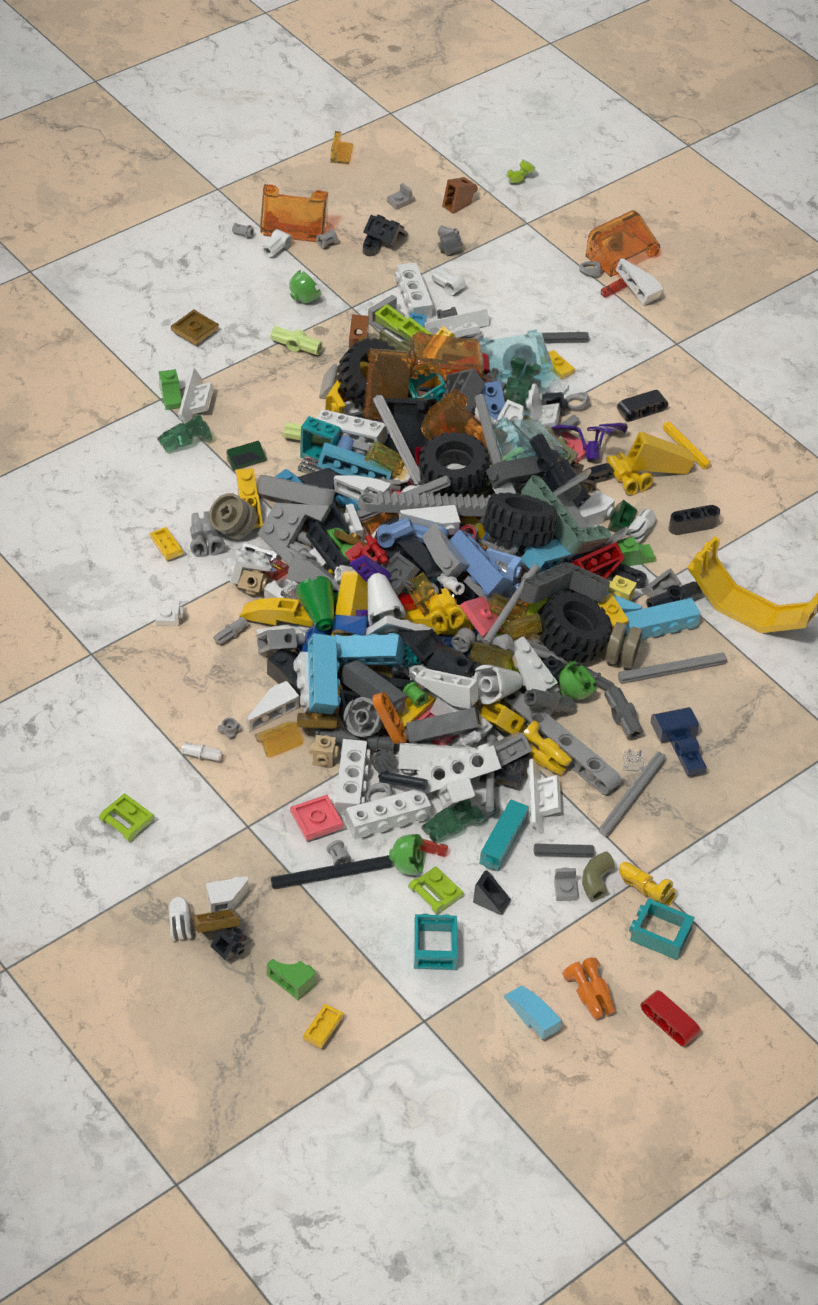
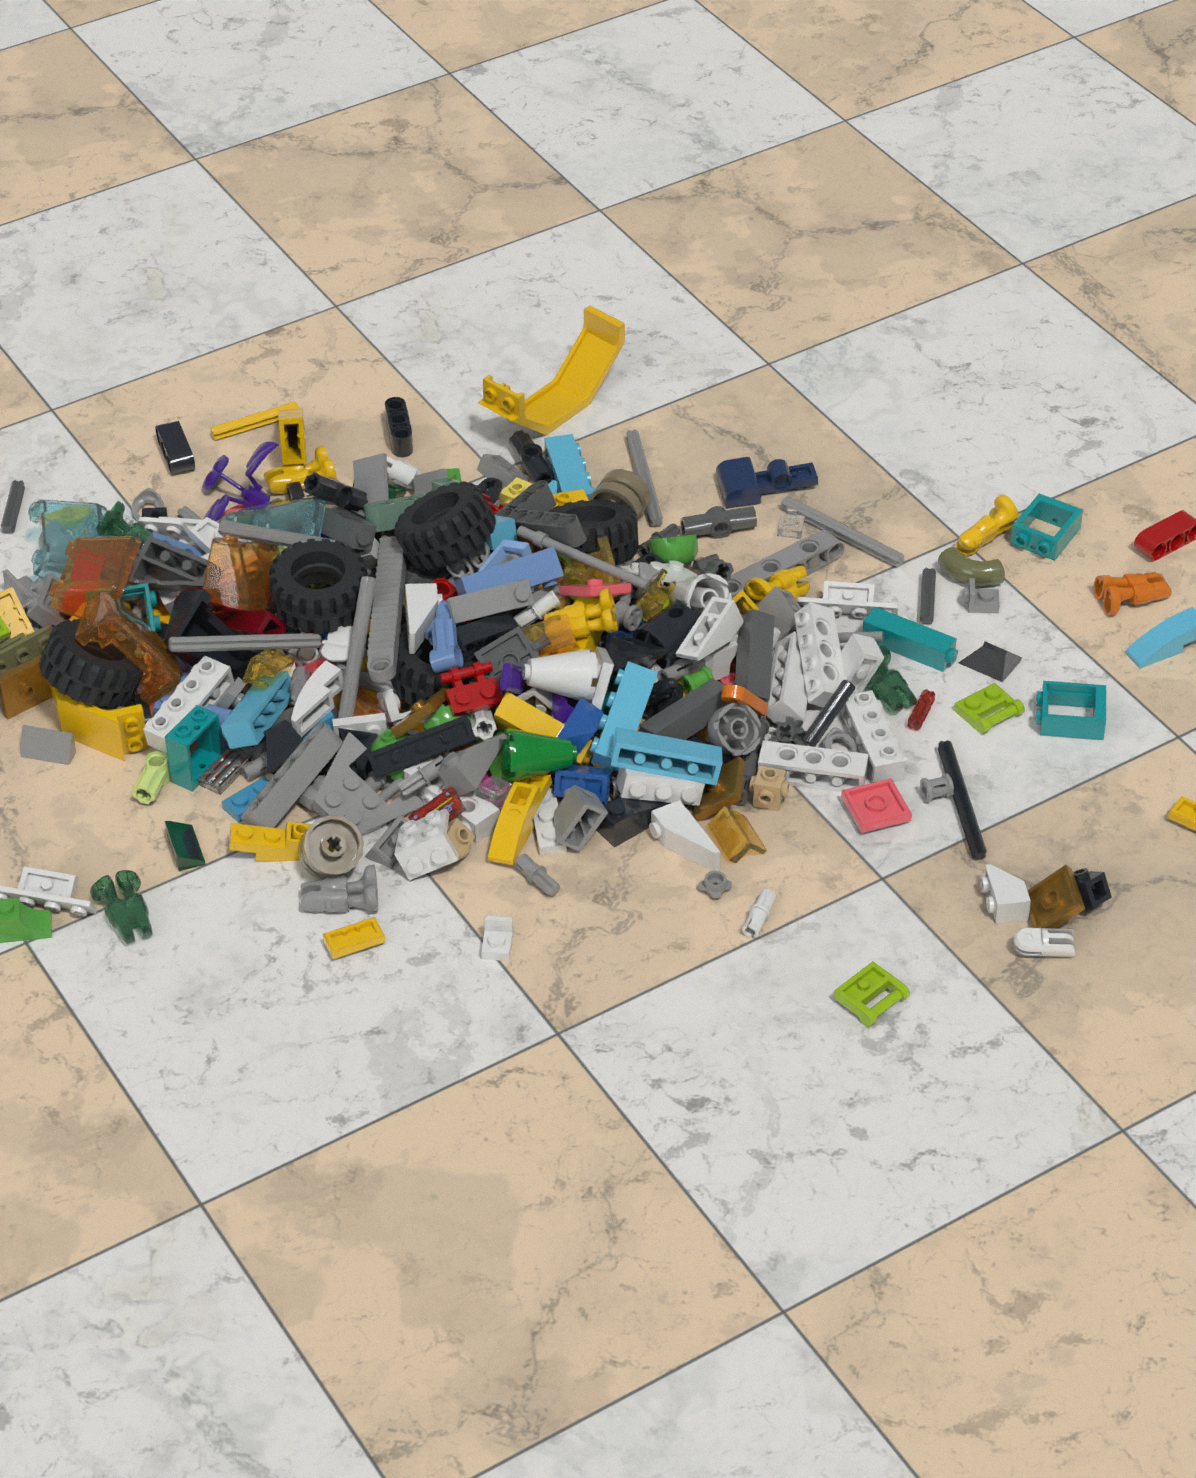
camera: 80 degrees left, 5 degrees down
bright green arch [267,959,316,1000] -> none
bright green cylinder [389,834,425,875] -> none

